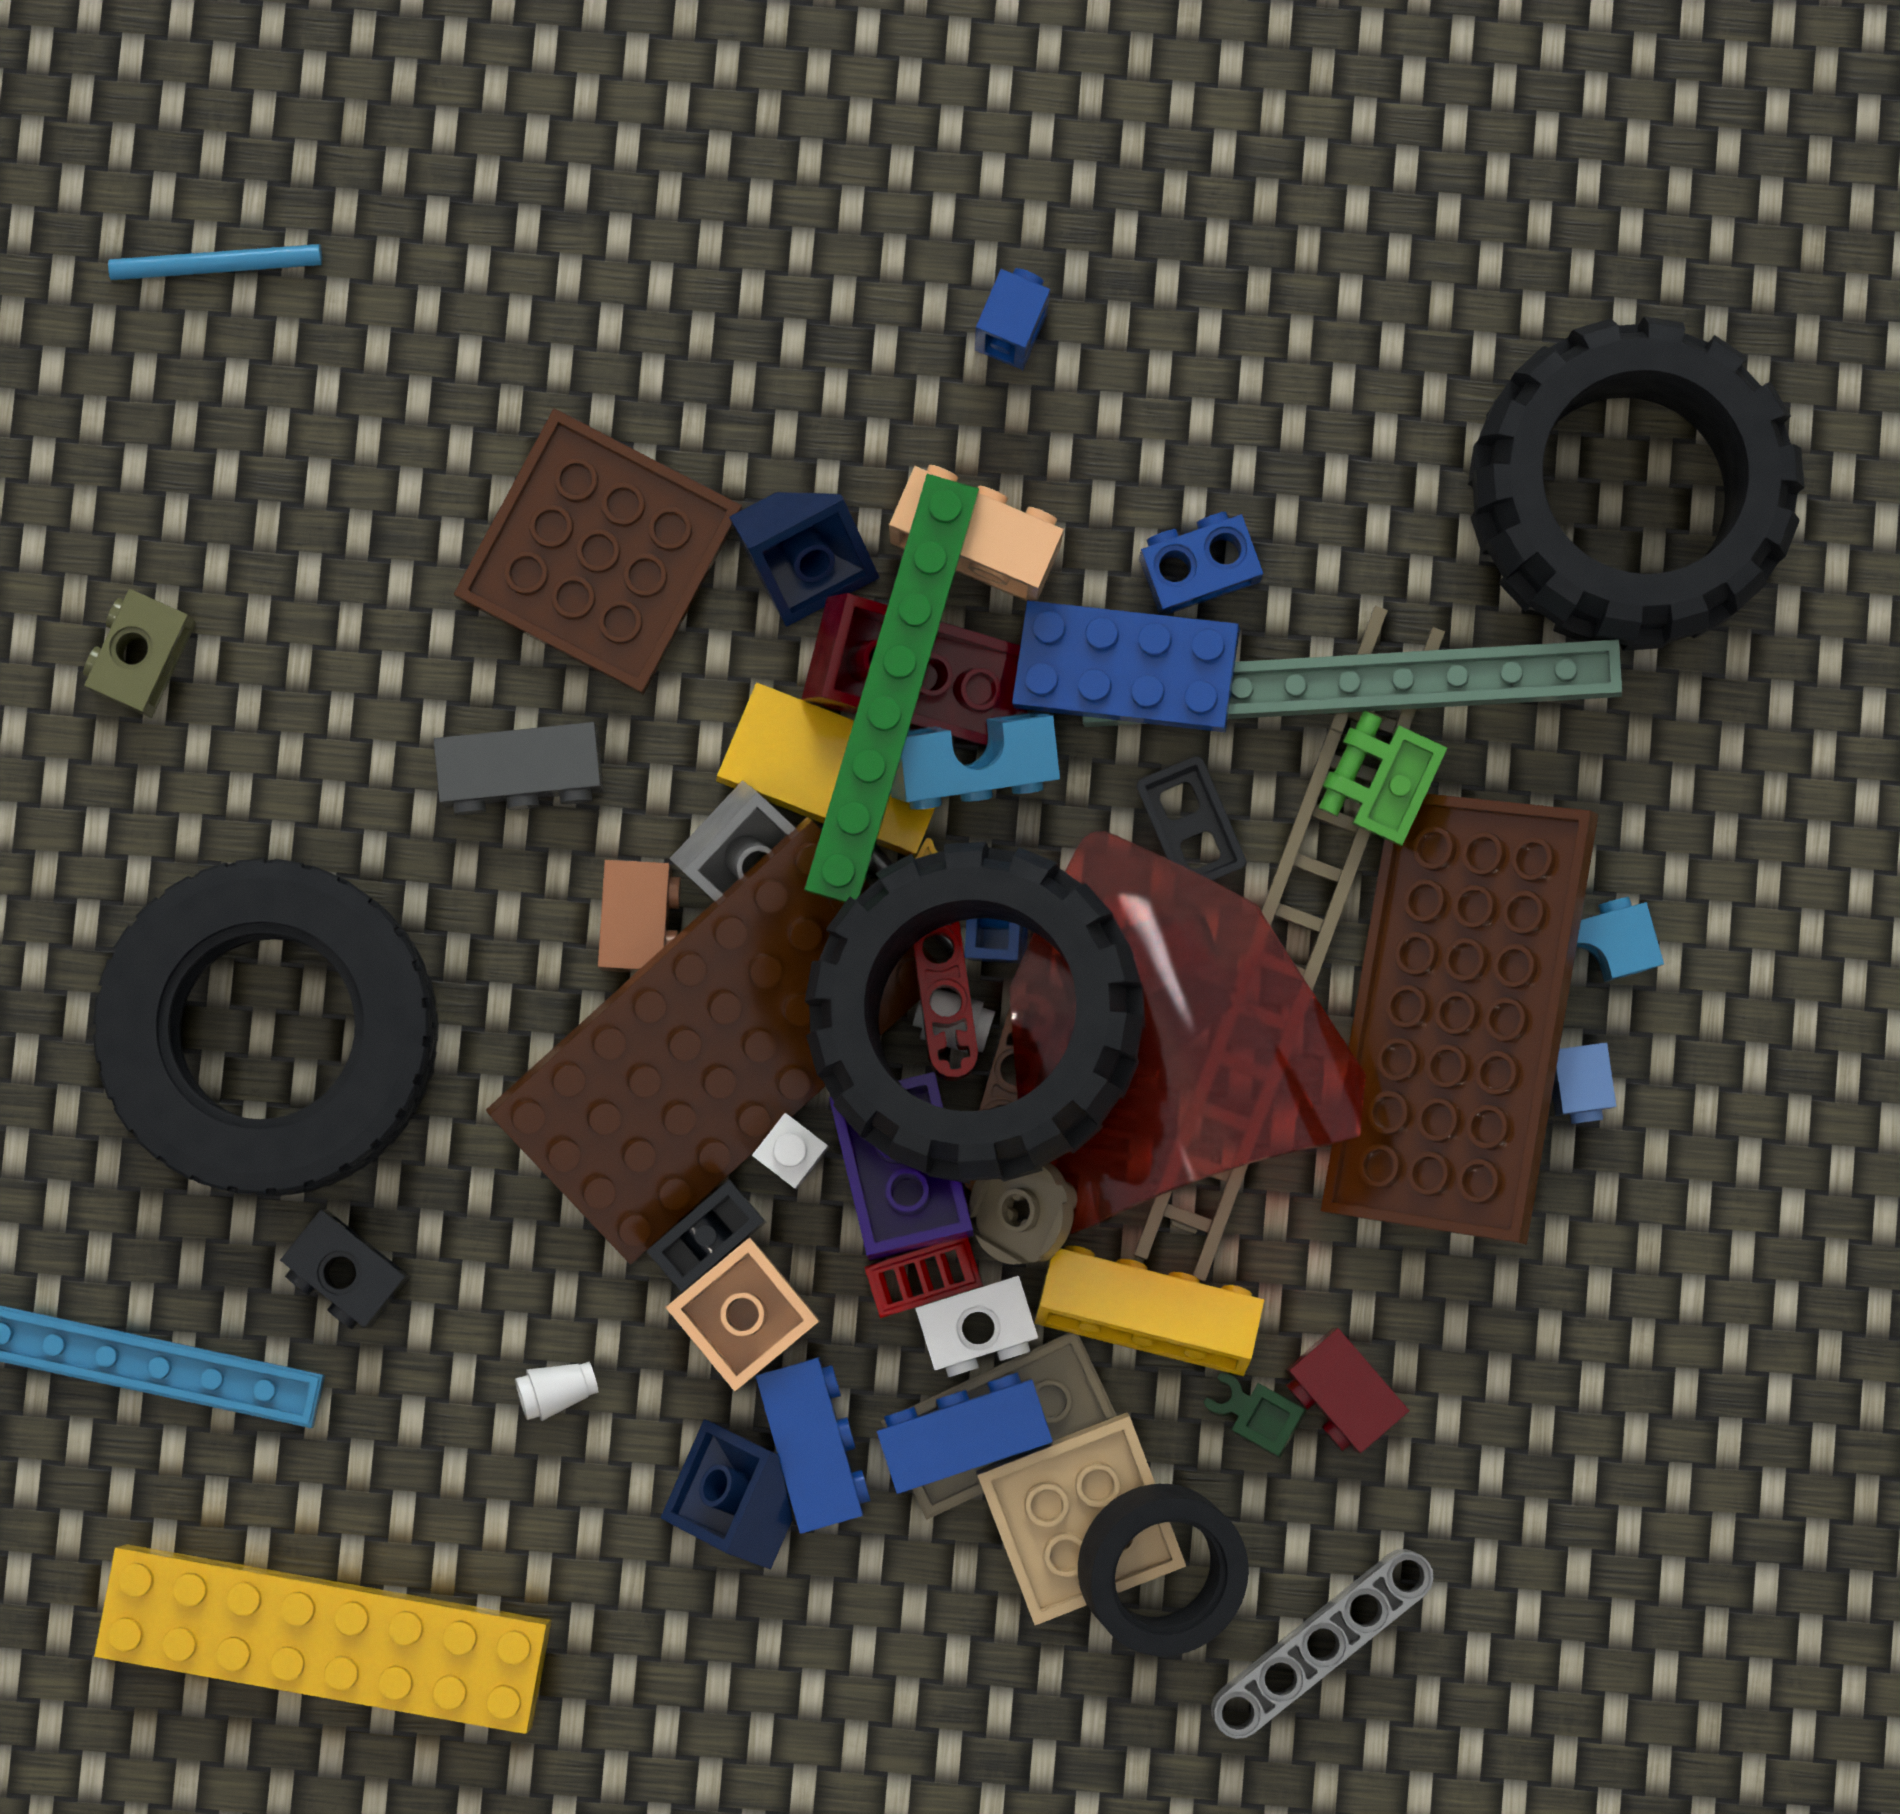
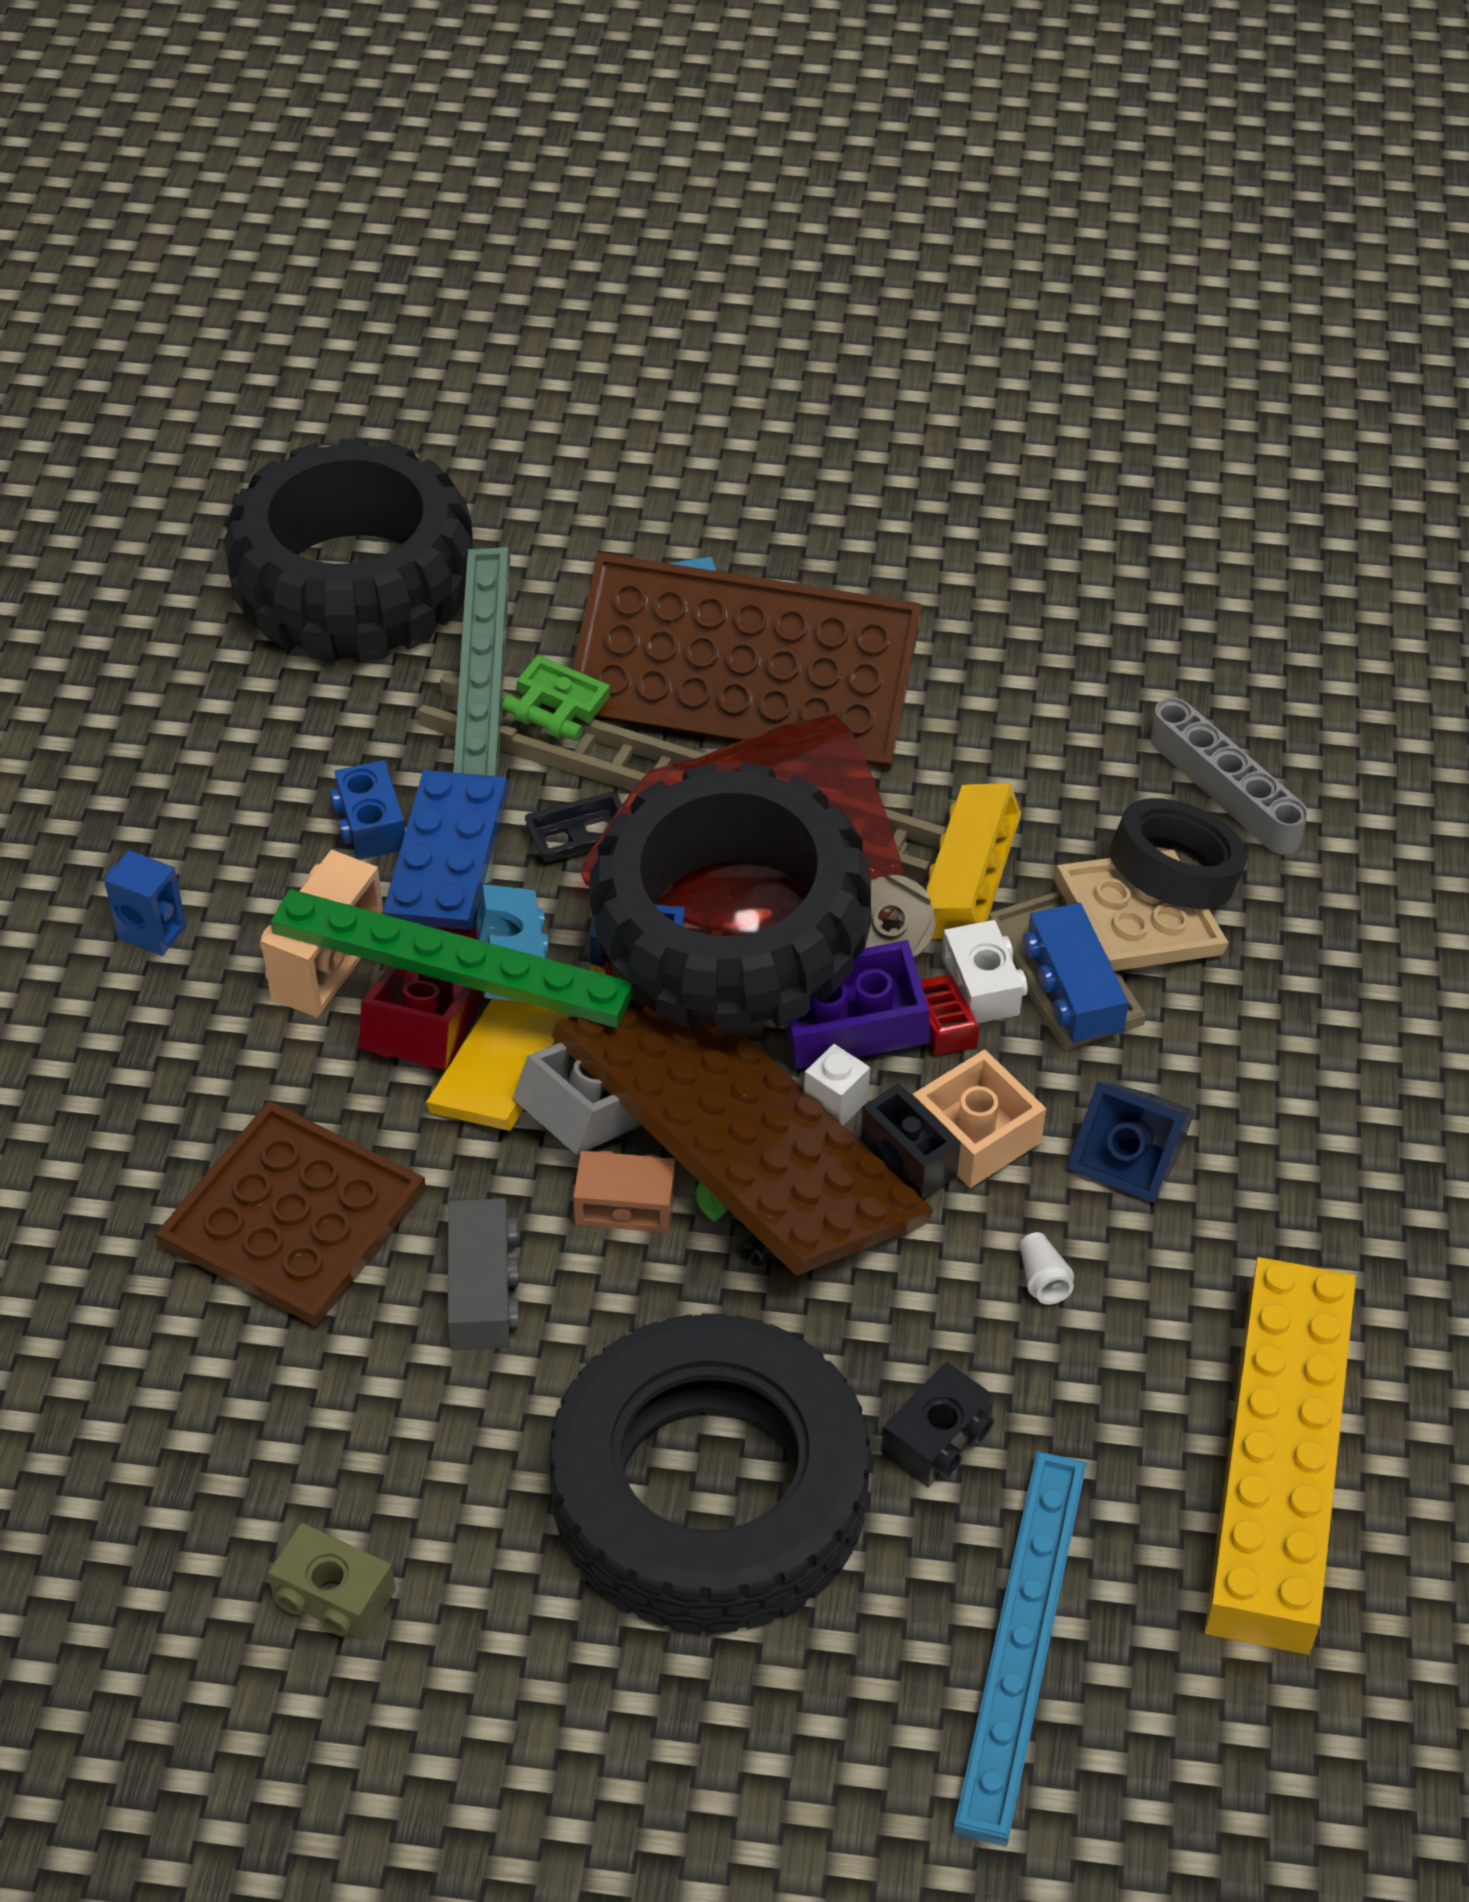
camera: 85 degrees left, 35 degrees down
dark blue slope [729,492,880,627] -> none
blue brick [756,1357,871,1534] -> none
dark green plate [1203,1373,1306,1459] -> none
dark red brick [1285,1328,1410,1454] -> none

